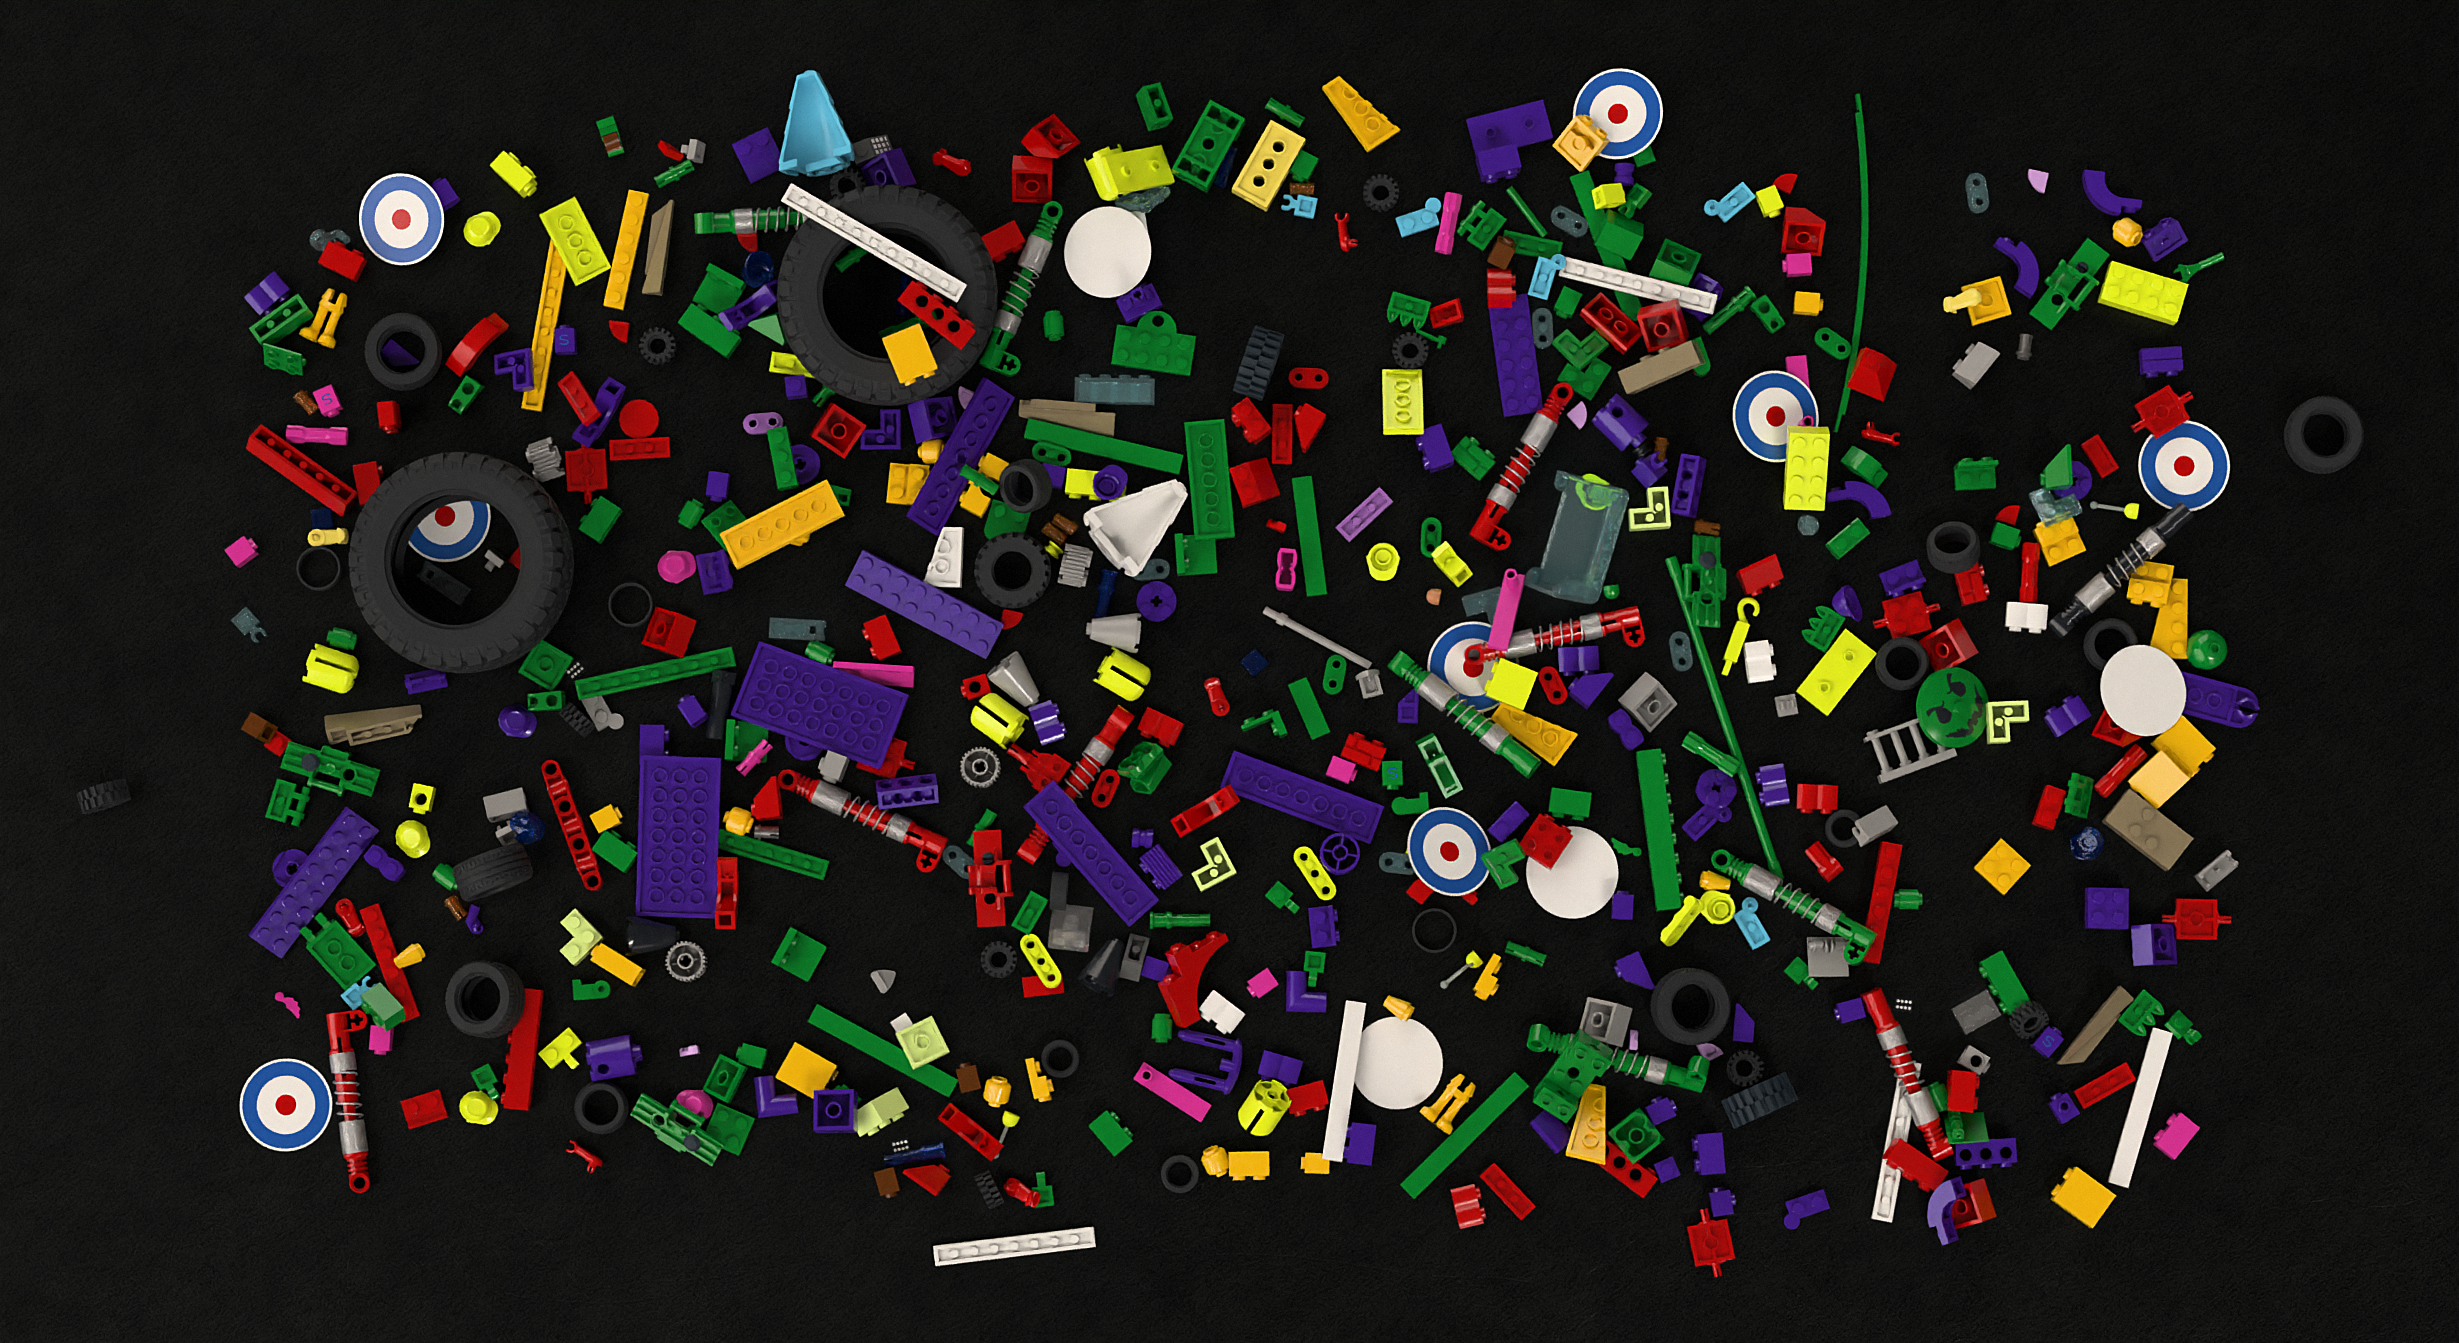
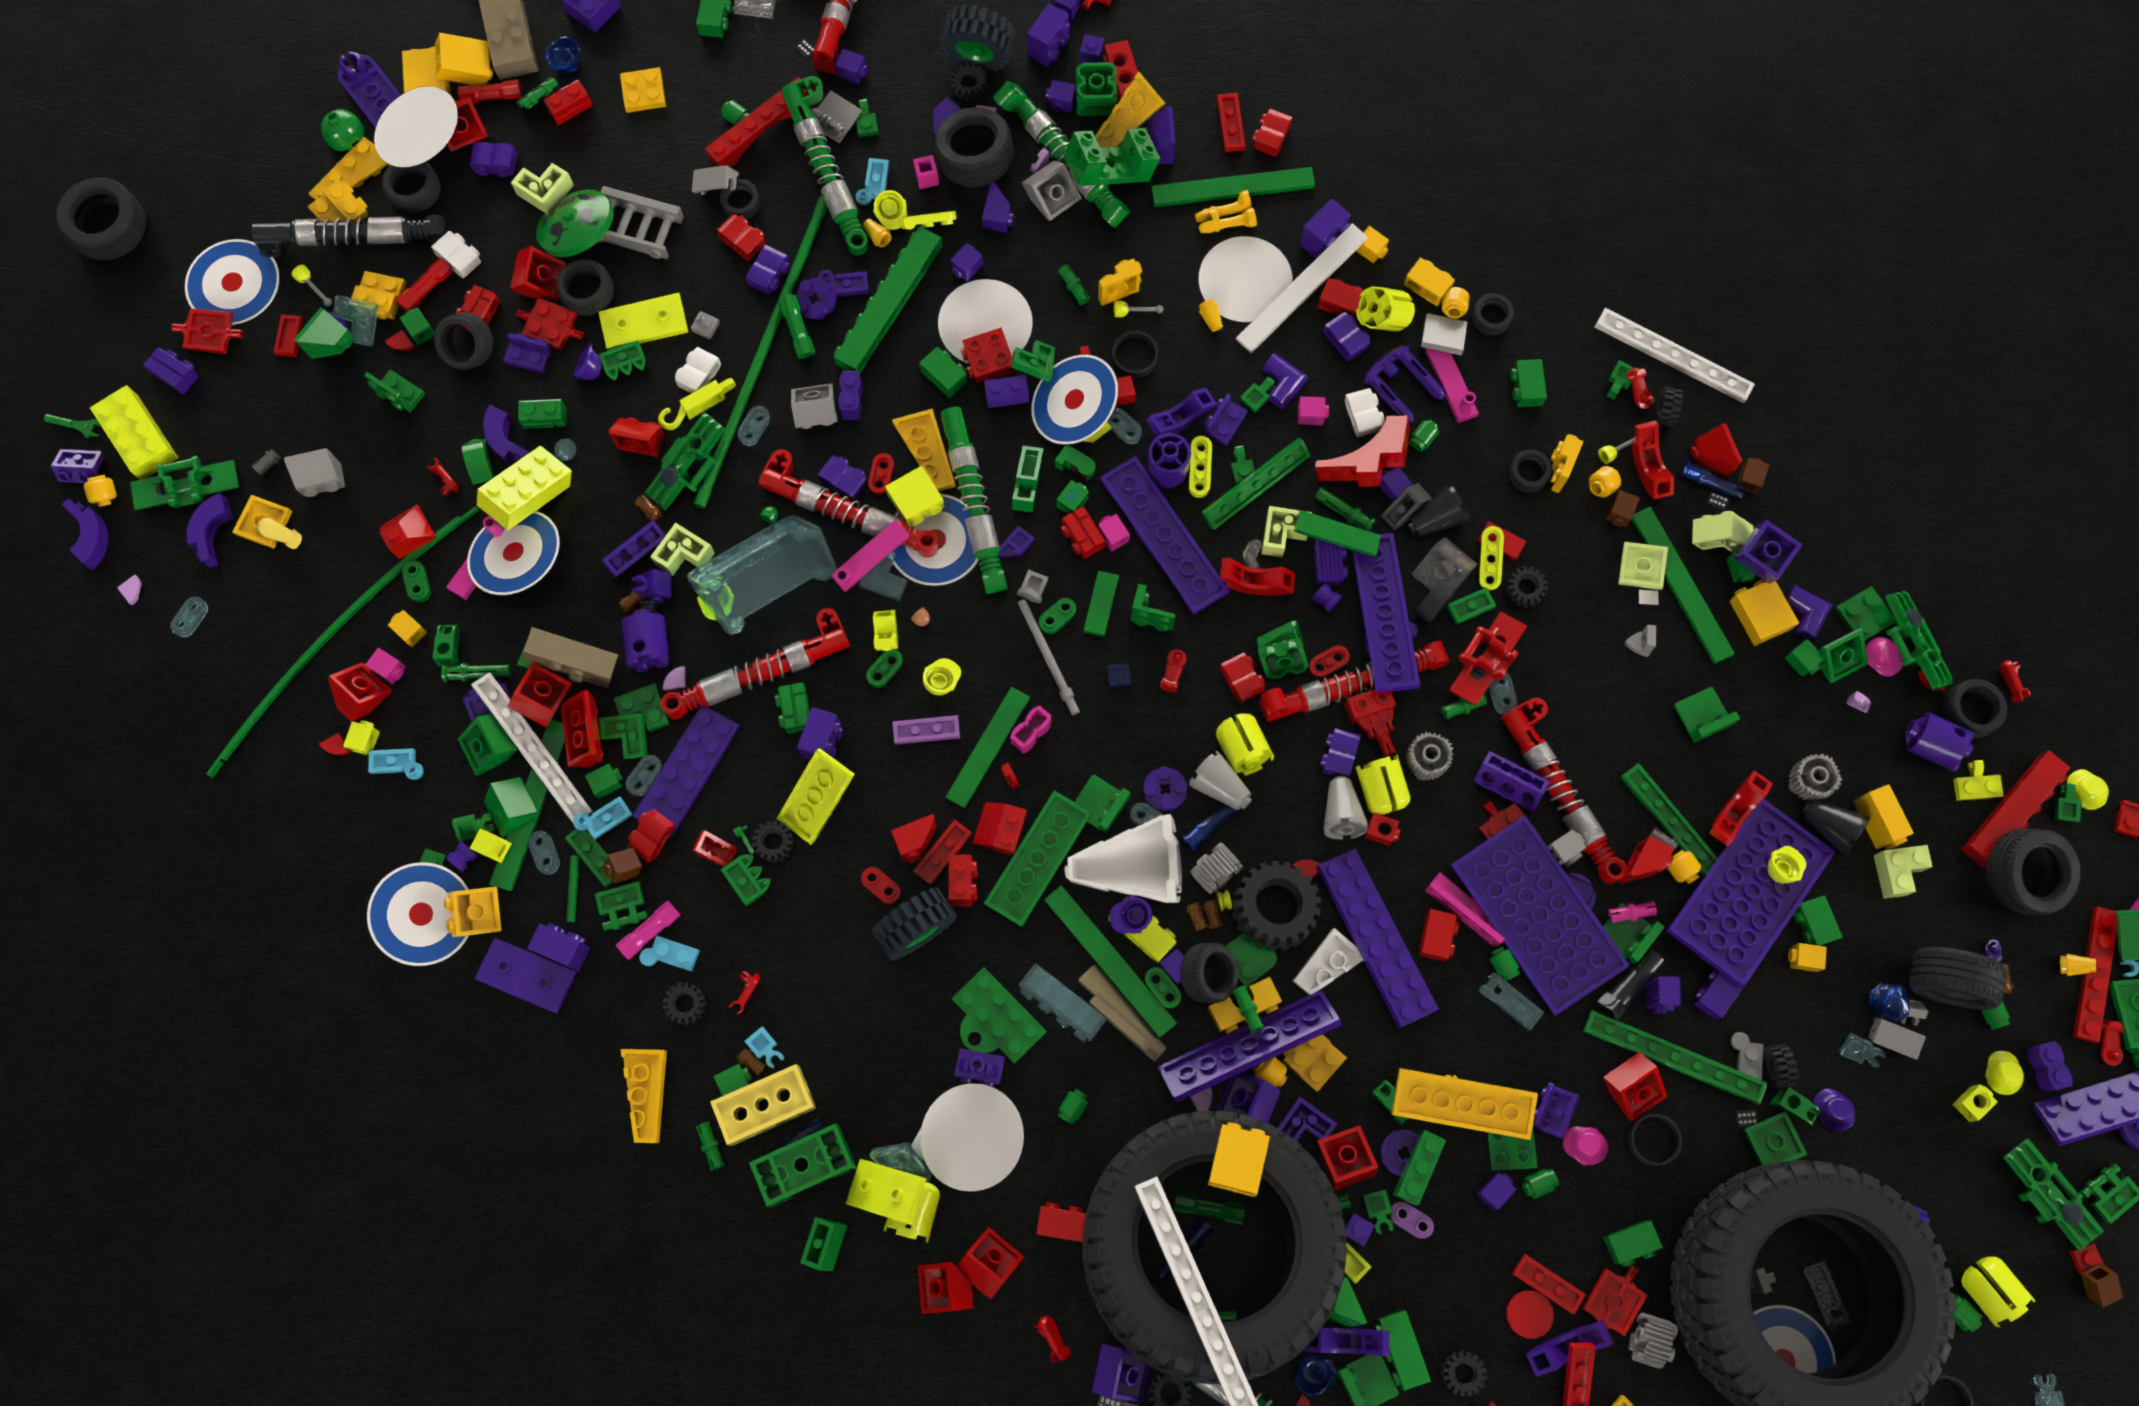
camera: 145 degrees left, 10 degrees down
dark tan wedge [324,705,422,746] -> none
red beam [541,760,603,891] -> none
green leg [572,979,611,1001] -> none
red brick [897,280,976,351] -> none
green piece [979,201,1063,377] -> none
dark purple slope [1568,673,1614,709] -> none
green piece [1611,838,1642,857] -> none
red piece [1804,841,1844,883] -> none
none -> dark pink brick [913,155,939,190]
none -> dark purple arch [1146,388,1217,437]
none -> green tile [1202,438,1311,530]
none -> clear arm [1243,539,1262,569]
none -> green tile [1294,510,1381,557]
none -> green plate [1363,1190,1394,1234]
none -> light grey tile [1421,313,1467,355]
none -> neon yellow hat [1767,846,1806,884]
none -> clear light blue plate [1839,1033,1886,1067]

